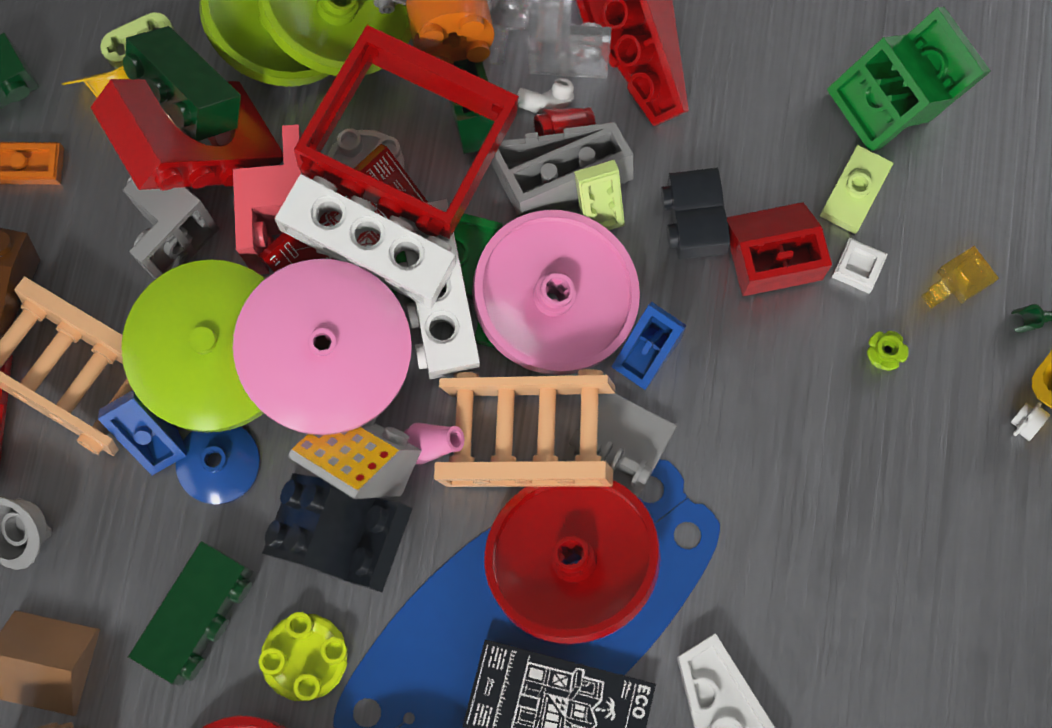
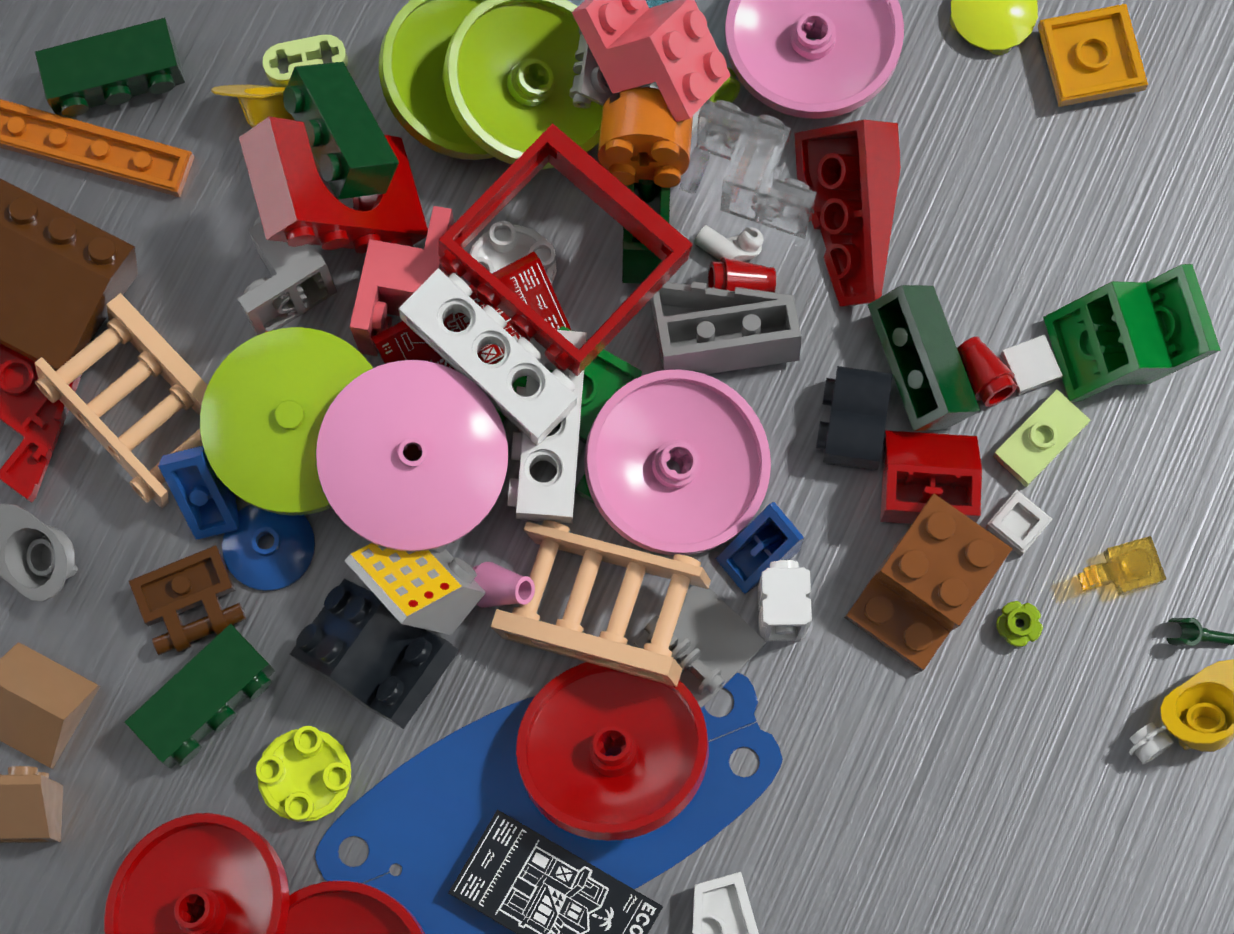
camera: 15 degrees right, 0 degrees up
yellowish green plate [574,160,625,230] -> none
none -> reddish brown plate [129,545,246,655]
none -> white brick [757,560,812,641]
none -> dark orange bracket [844,494,1013,671]
none -> dark green brick [867,285,980,431]
none -> red cone [957,336,1017,407]
none -> white tile [1000,335,1063,395]

